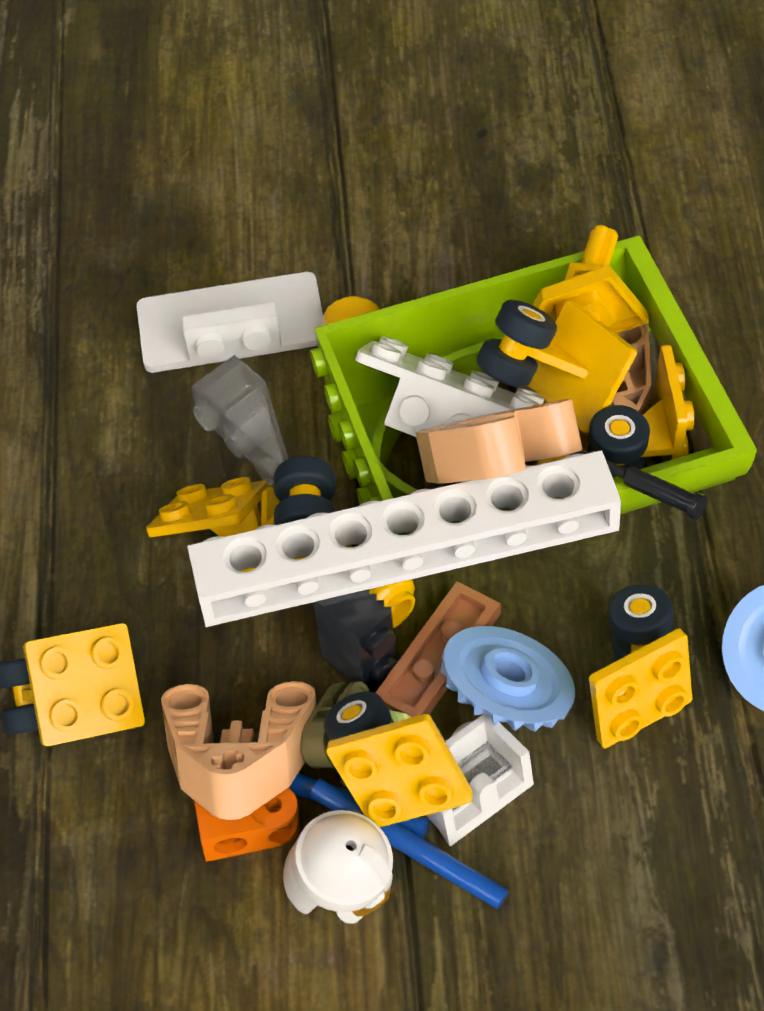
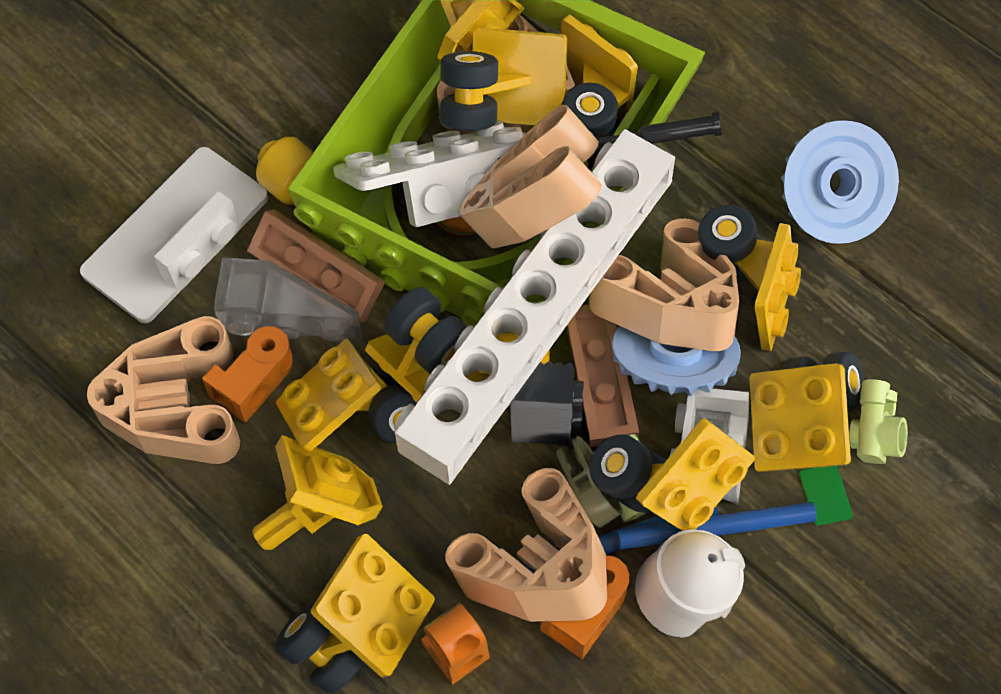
camera: 45 degrees left, 10 degrees up
none -> light nougat connector [87,316,240,464]
none -> orange leg [202,326,293,423]
none -> nougat plate [247,209,386,324]
none -> yellow piece [252,435,383,550]
none -> orange leg [421,603,490,685]
none -> light nougat connector [589,219,739,351]
none -> yellow plate [749,351,864,472]
none -> green sticker [799,466,853,526]
none -> yellowish green plate [849,379,907,464]

